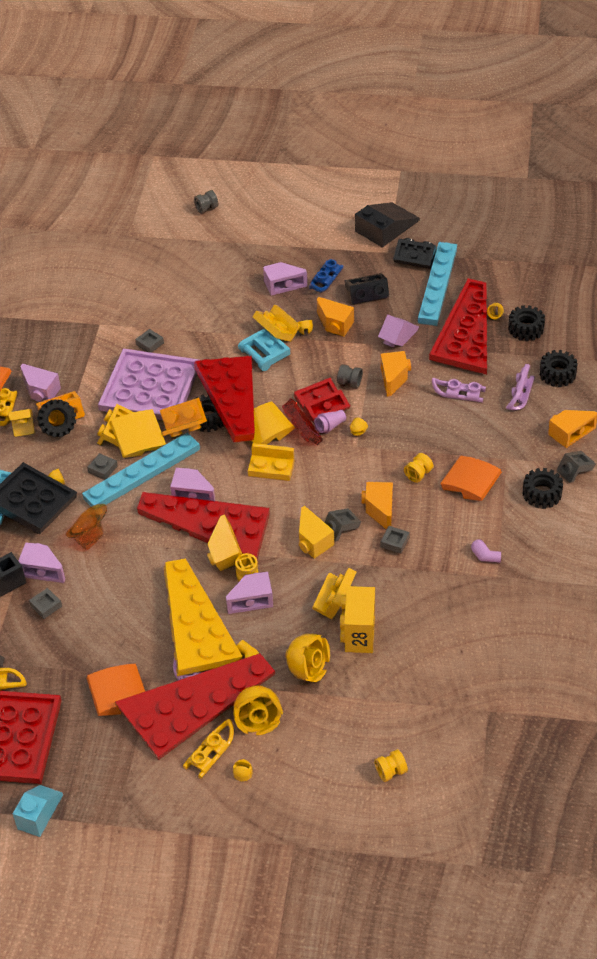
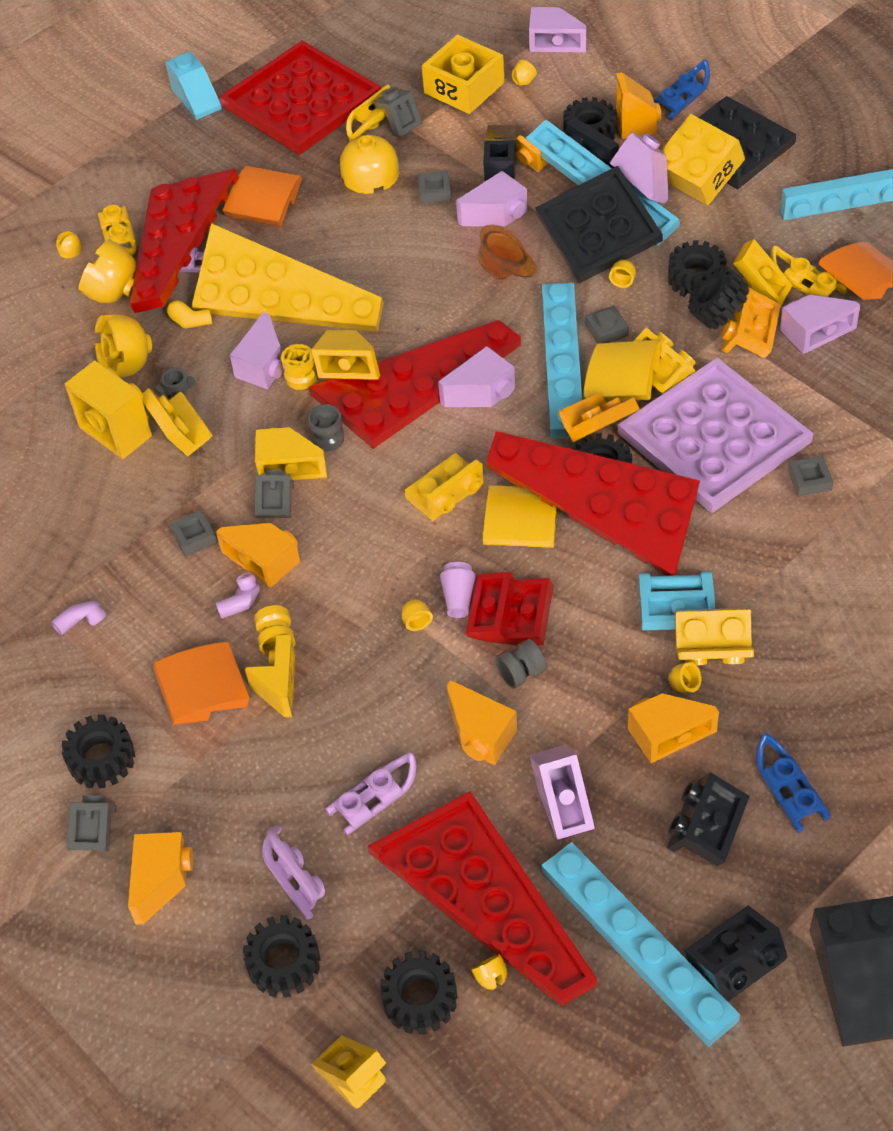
camera: 130 degrees right, 5 degrees up
lavender slope [263,262,307,296] -> none
clear red hinge [282,398,323,446] -> none
none -> dark grey plate [156,368,195,398]
none -> lavender arm [215,572,260,619]
none -> yellow slope [245,635,296,717]
none -> dark grey wheel [308,404,344,452]
none -> yellow slope [311,1035,386,1108]
none -> yellow cylinder [340,135,400,194]
none -> black tyre [668,240,727,297]

